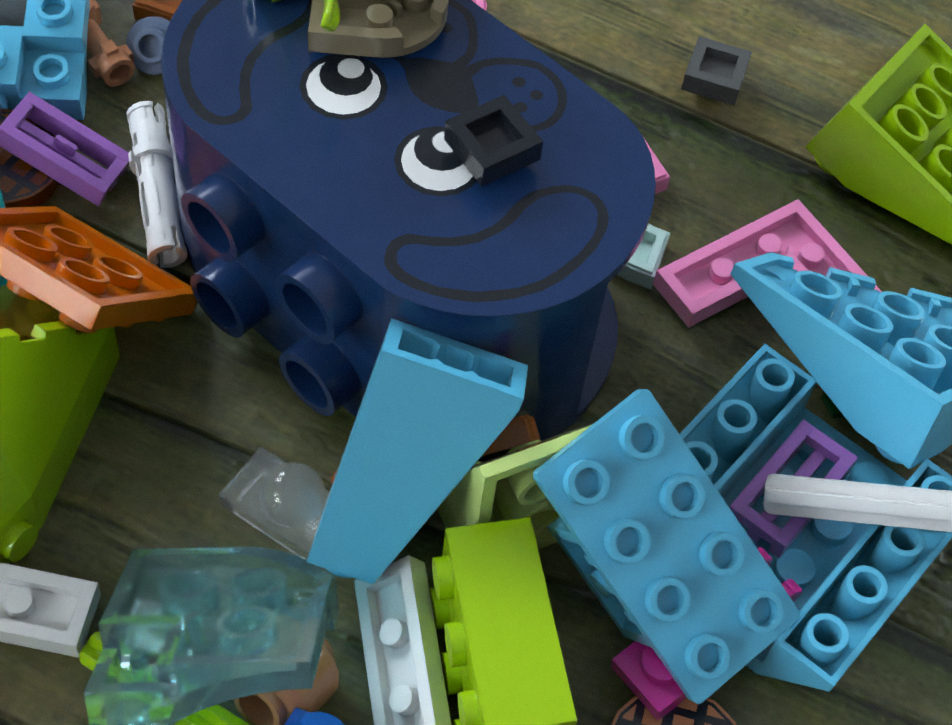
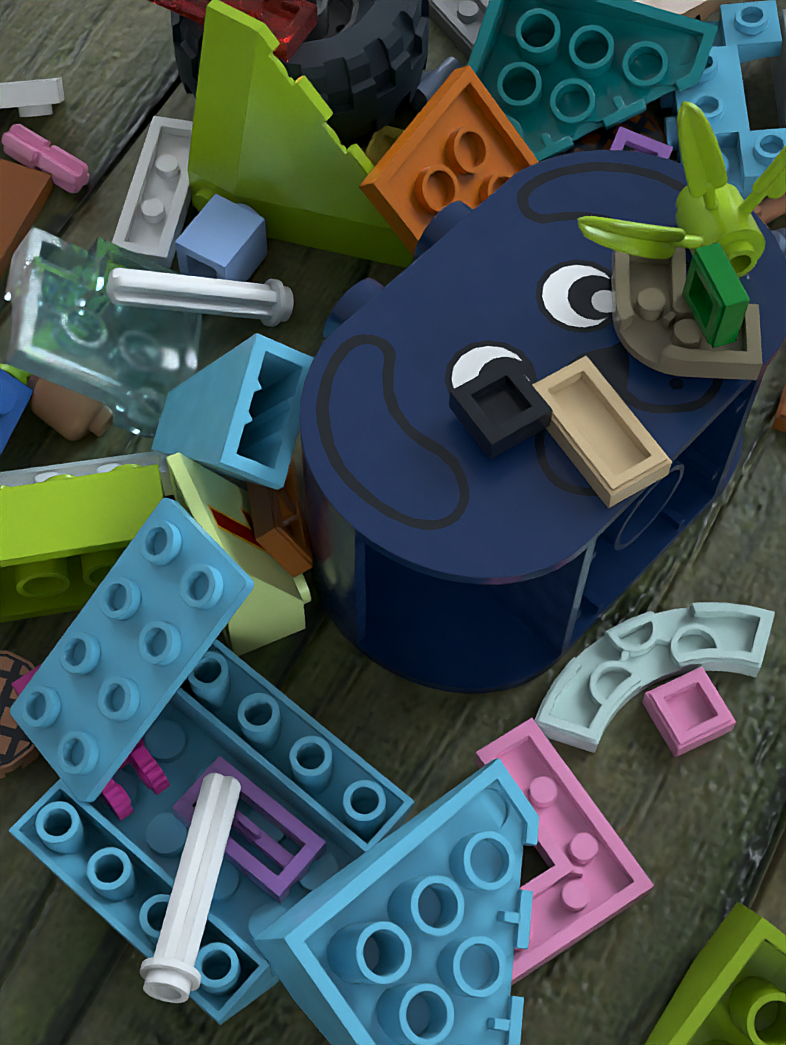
camera: 95 degrees right, 5 degrees up
none -> white axle [106,268,294,327]
none -> light blue brick [175,193,268,282]
none -> tan tile [532,356,672,508]

